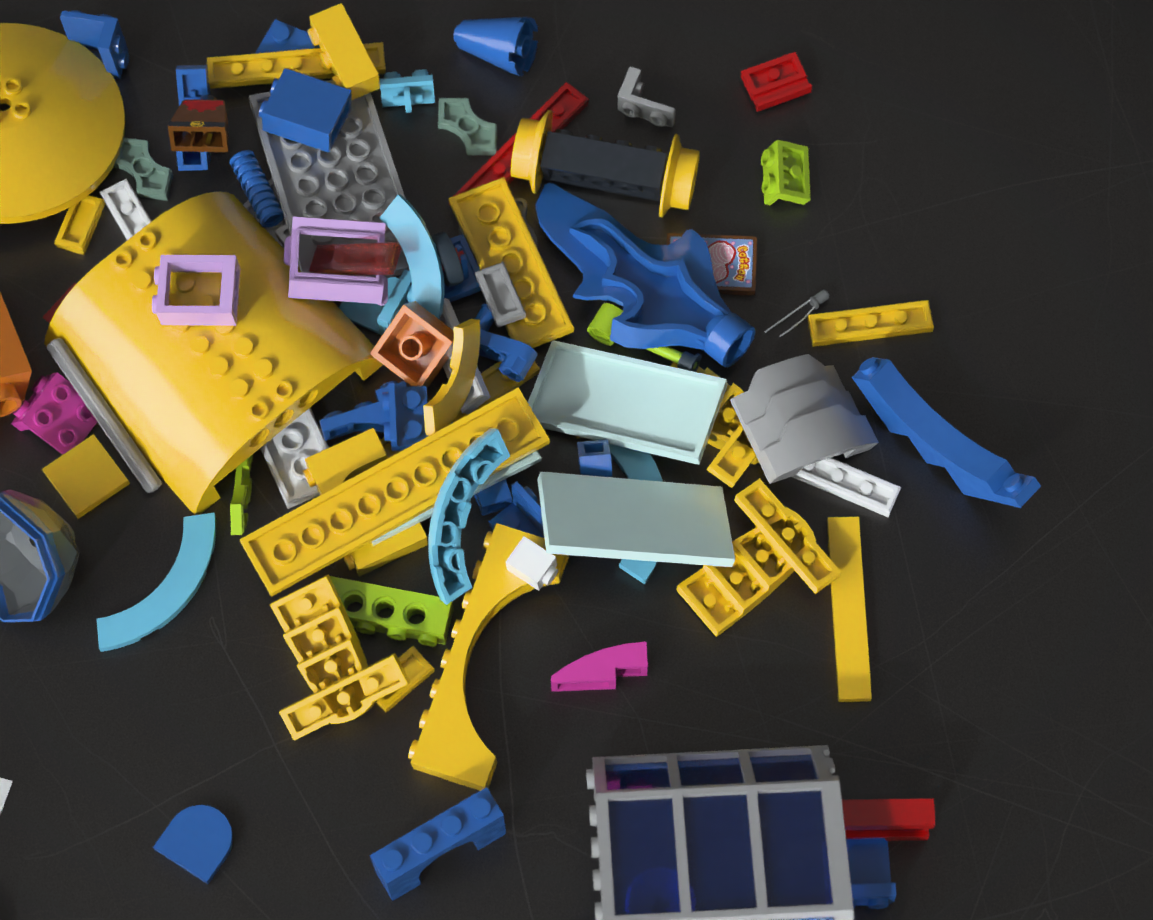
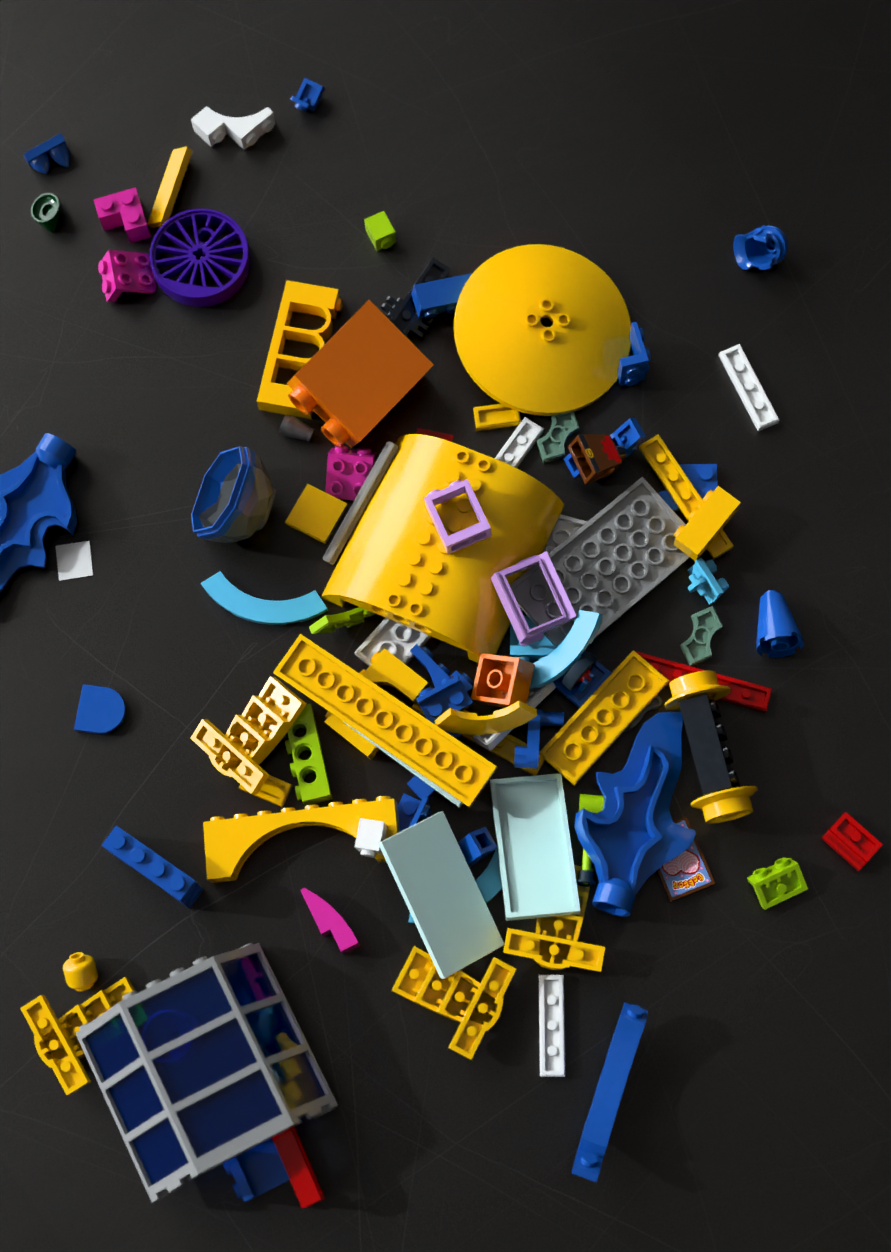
camera: 70 degrees right, 5 degrees up
blue piece [230,150,284,228] -> none
blue brick [259,68,352,153] -> none
clear red tile [309,242,402,276] -> none
medium azure brick [428,428,511,604] -> none
light grey tile [475,262,526,328] -> none
light grey bracket [617,67,675,127] -> none
light grey slope [730,354,879,484] -> none
piece [764,289,830,337] -> none
yellow tile [808,300,934,347] -> none
yellow tile [827,517,872,702] -> none

